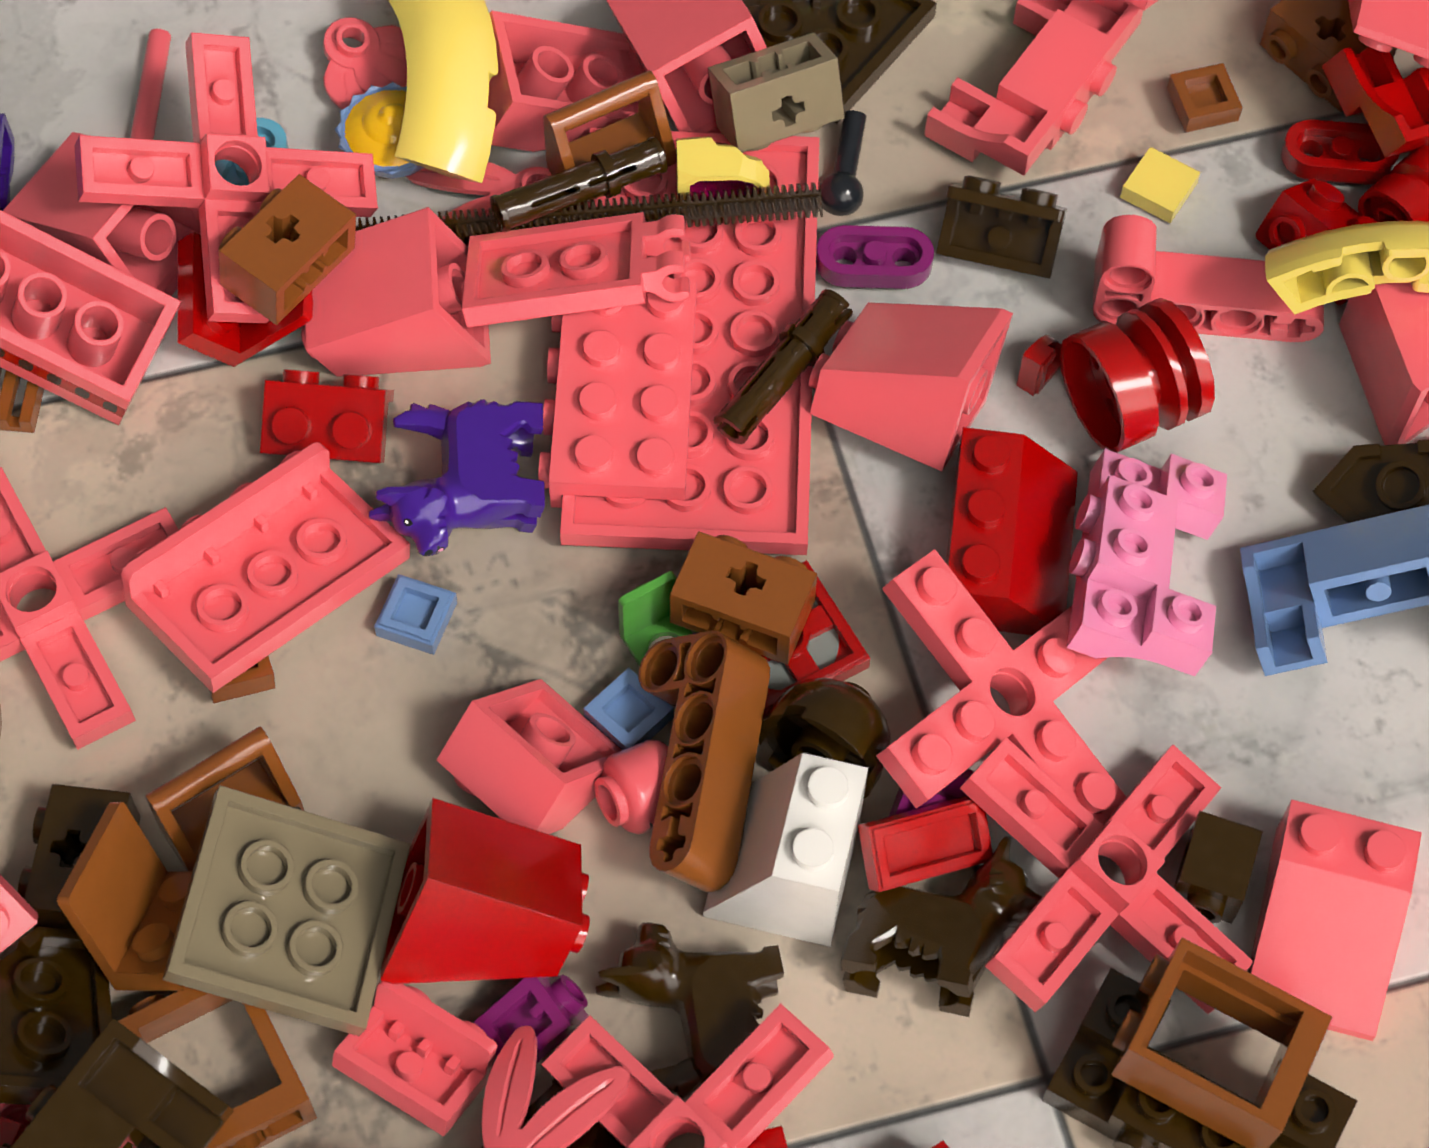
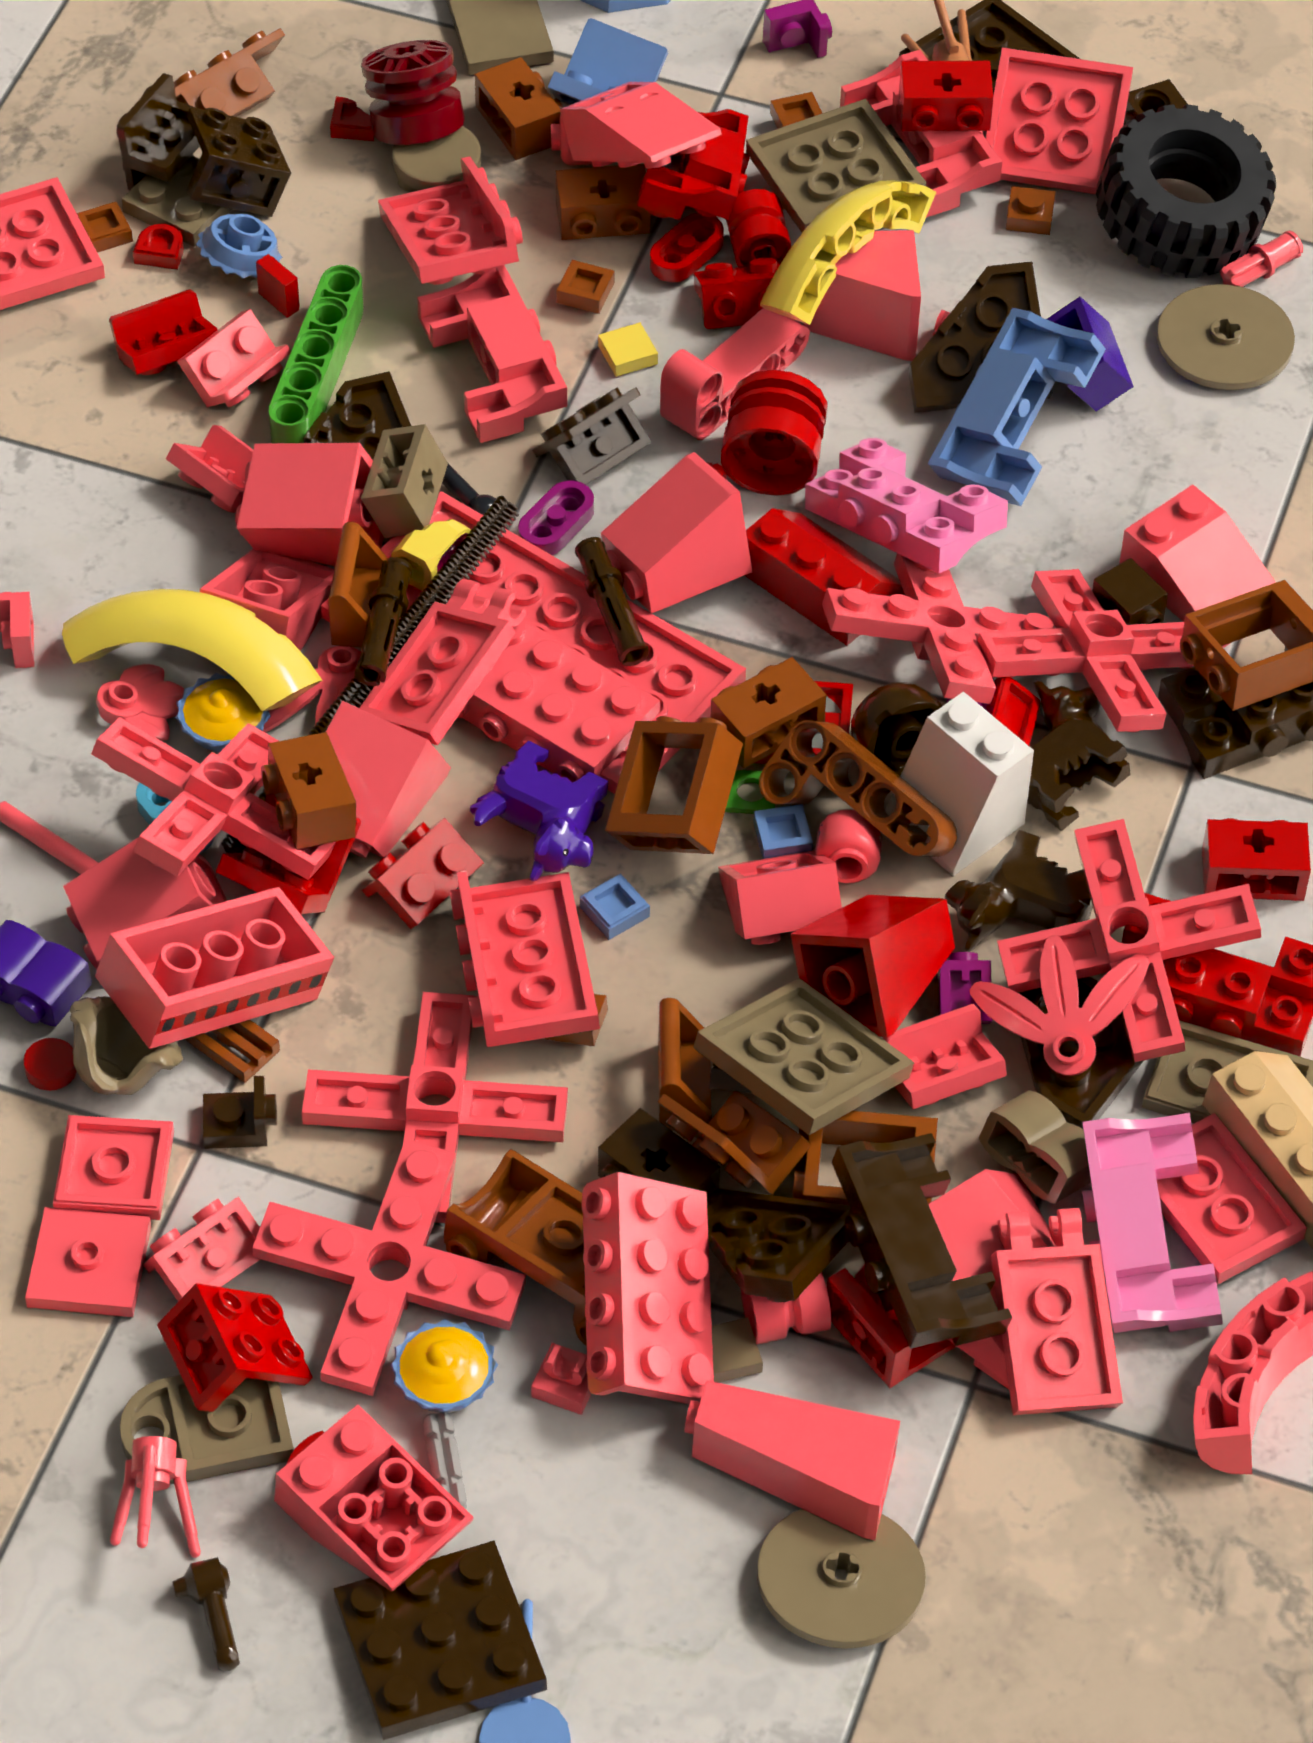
camera: 55 degrees left, 10 degrees down
none -> dark orange window [605,716,743,854]

